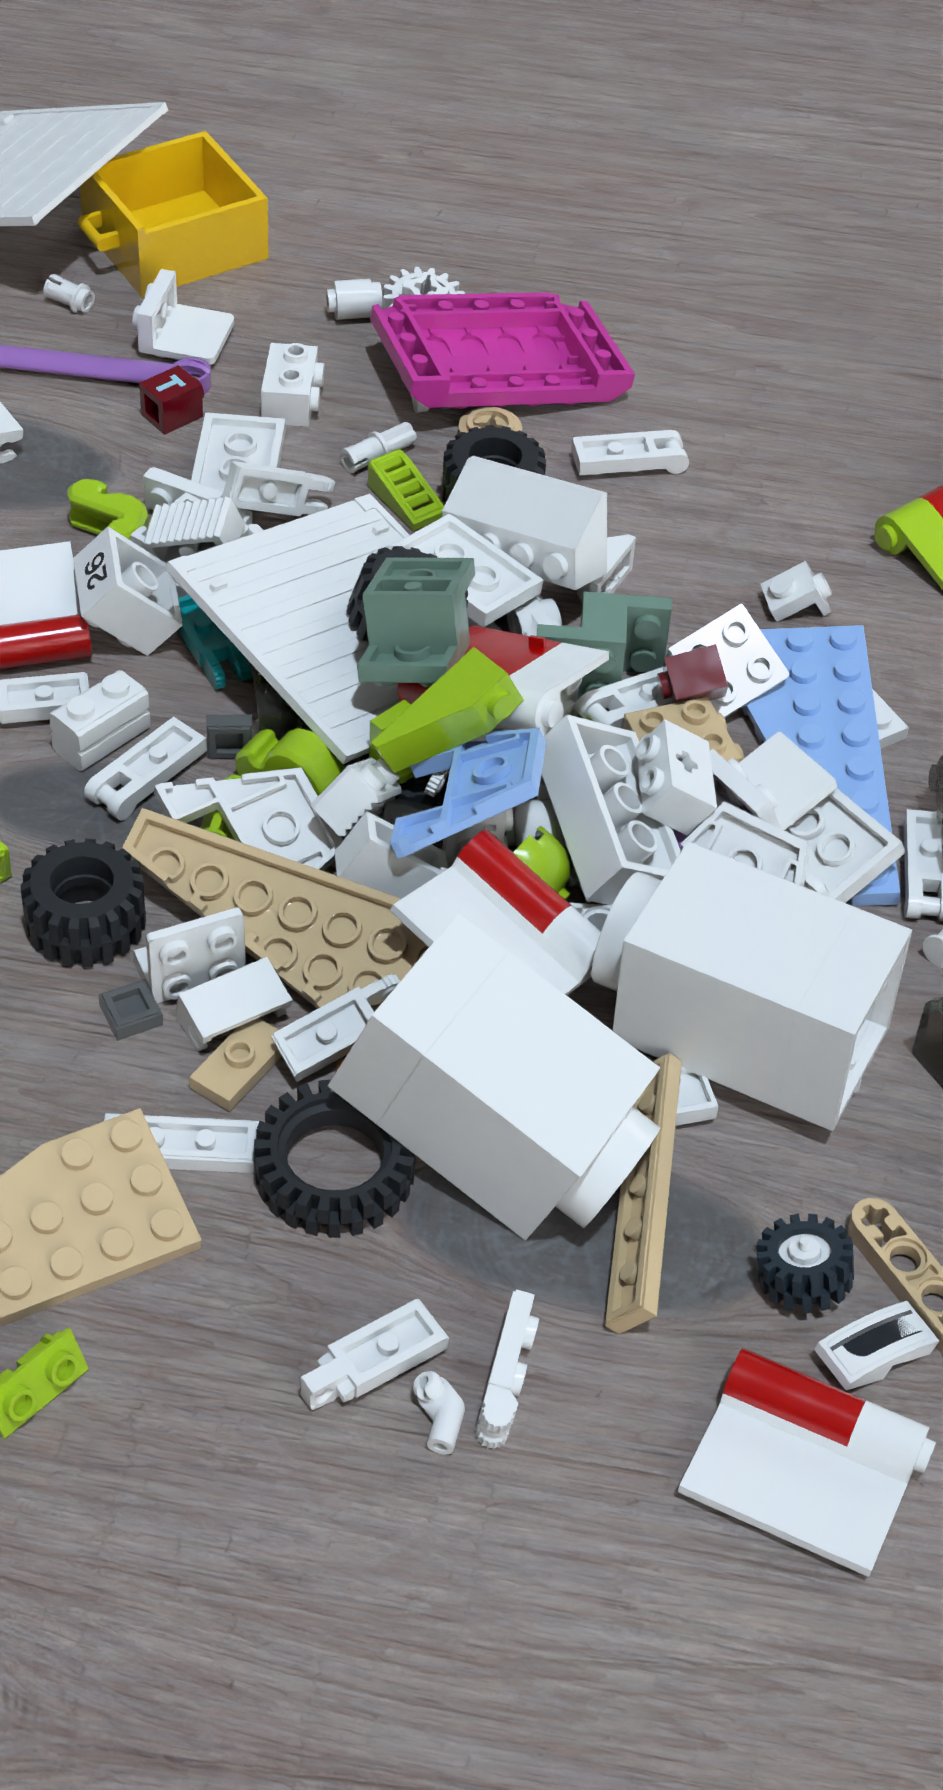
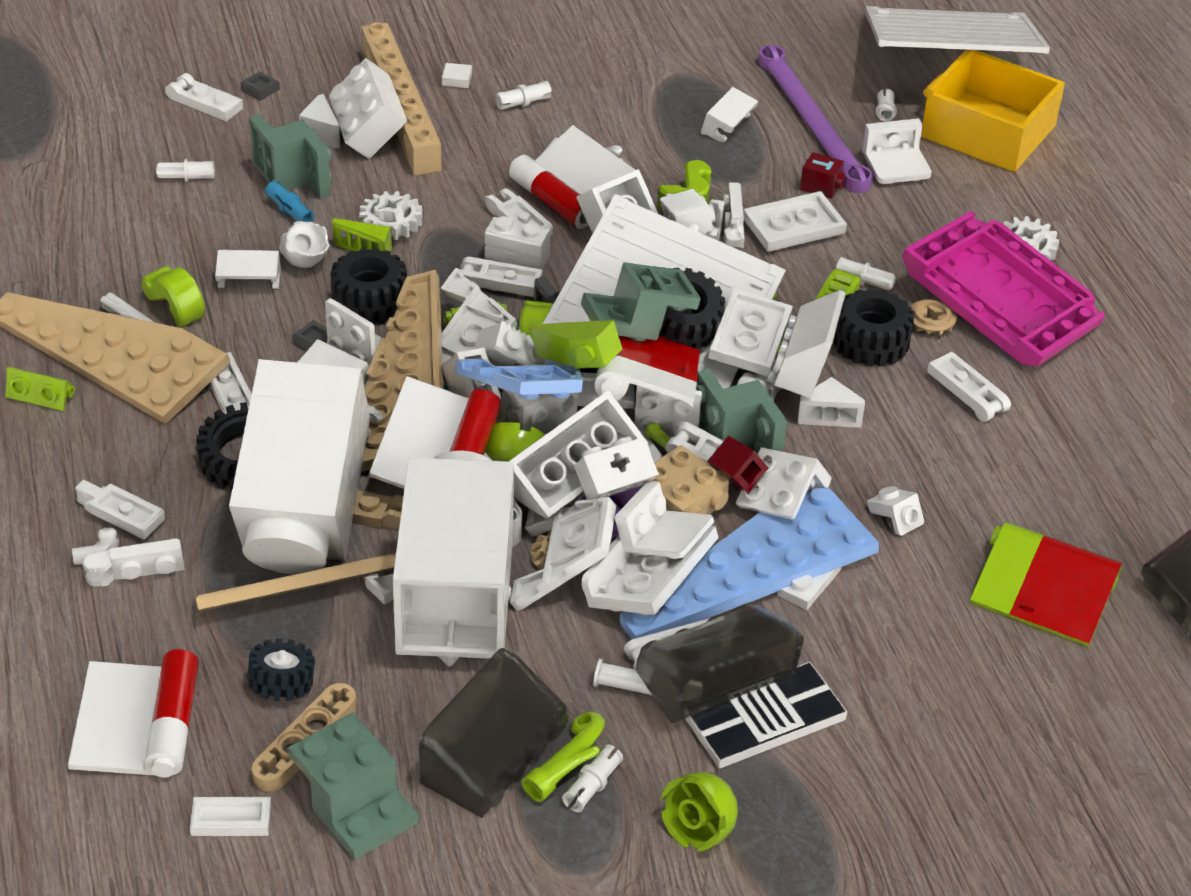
camera: 65 degrees right, 5 degrees down
white hinge [222,461,335,516] -> none
white brick [261,343,325,427] -> none
white brick [326,278,383,320] -> none
white slope [814,1301,939,1390] -> none

